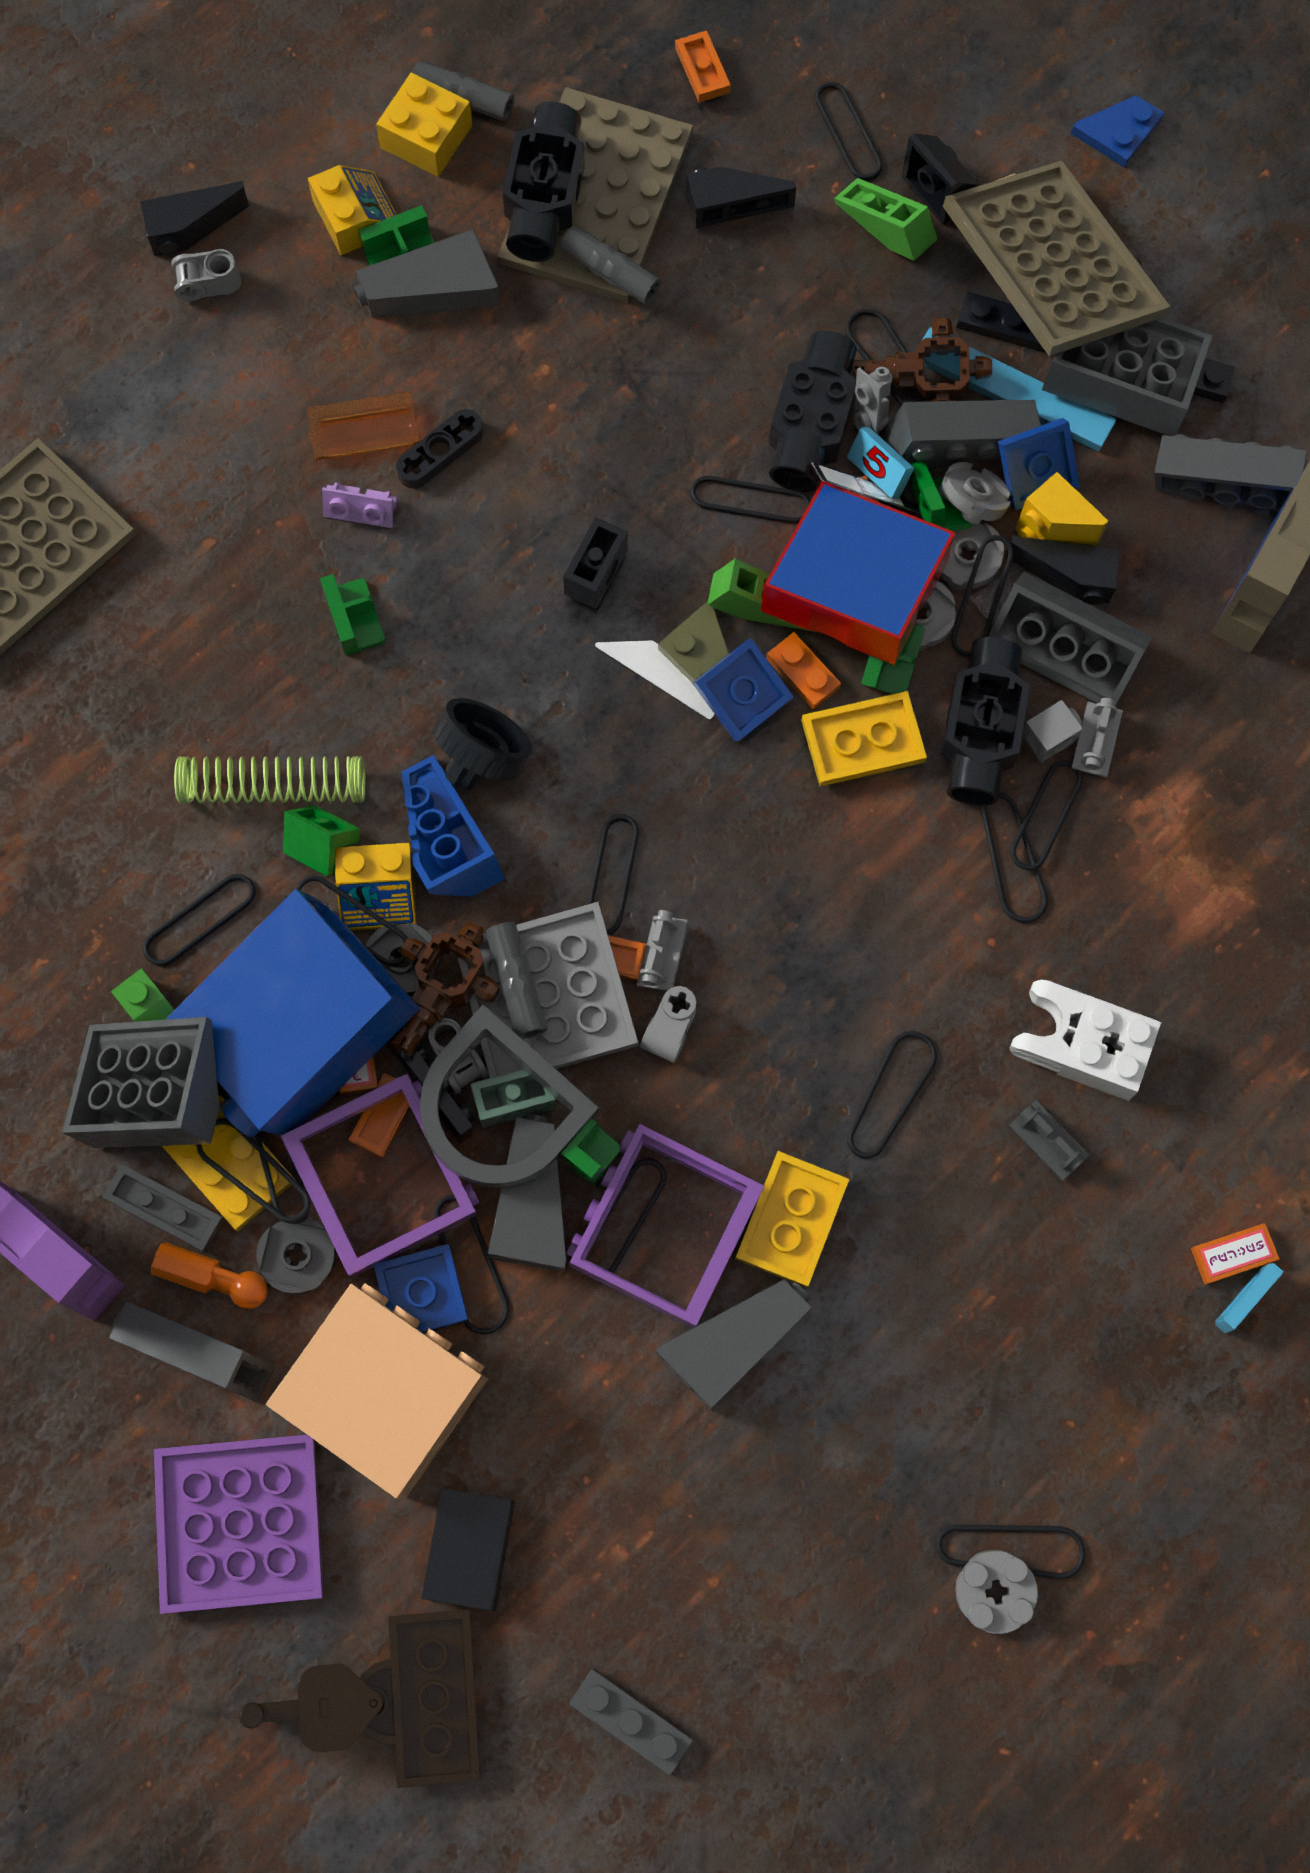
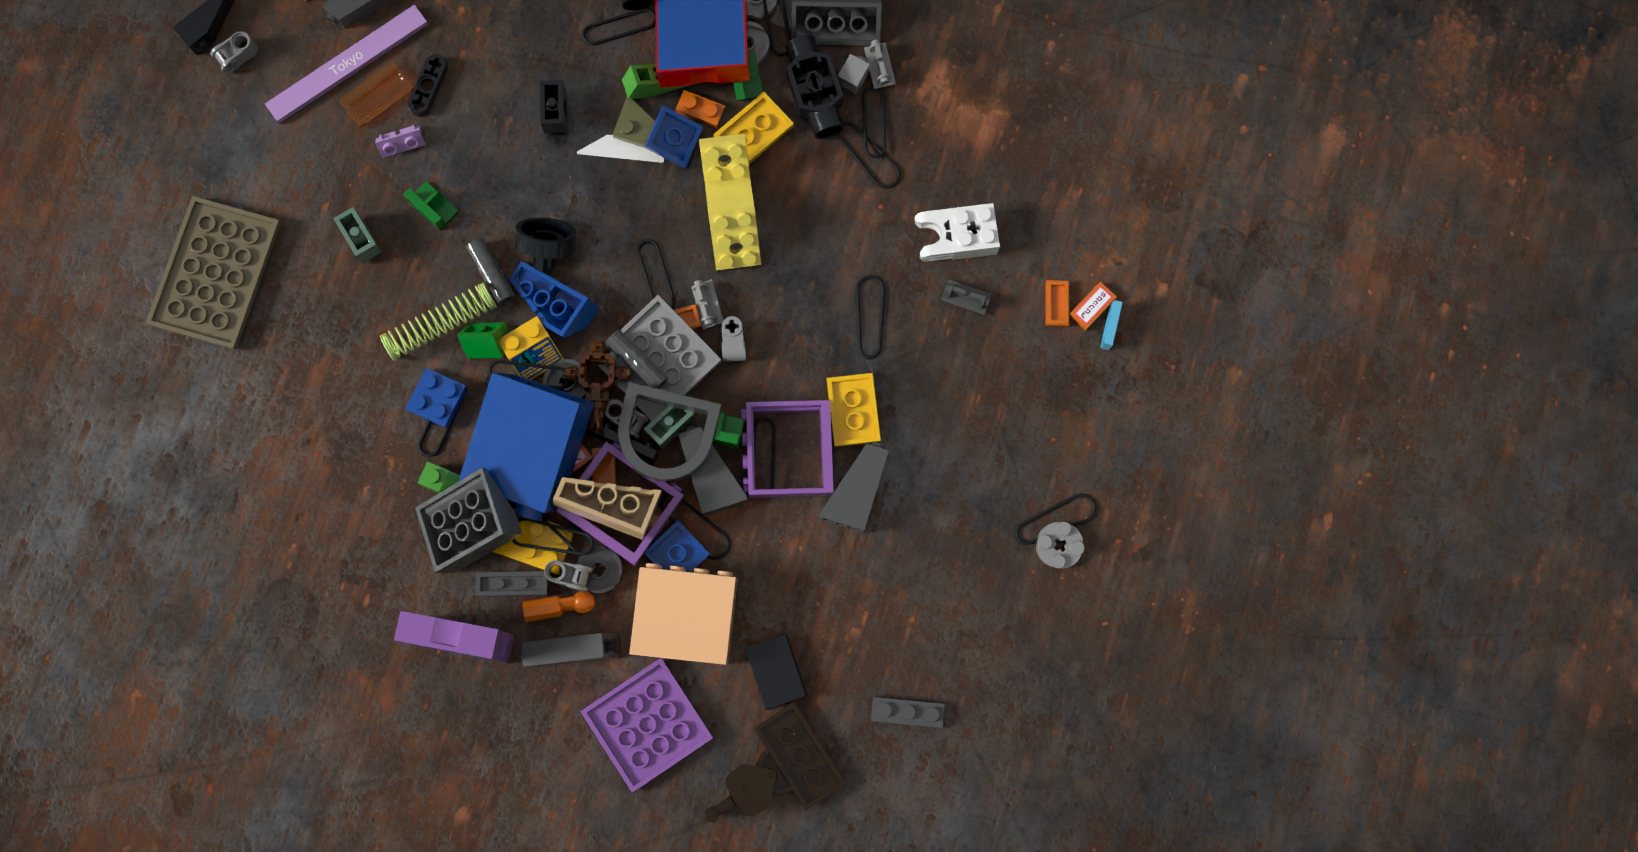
camera: 30 degrees left, 5 degrees up
none -> lavender tile [265,5,428,124]
none -> sand green brick [333,207,382,264]
none -> blue plate [405,368,468,429]
none -> dark grey axle [466,238,516,306]
none -> light grey piece [544,560,593,592]
none -> tan wedge [553,477,661,540]
none -> light yellow bracket [699,133,761,270]
none -> orange tile [1045,280,1069,327]

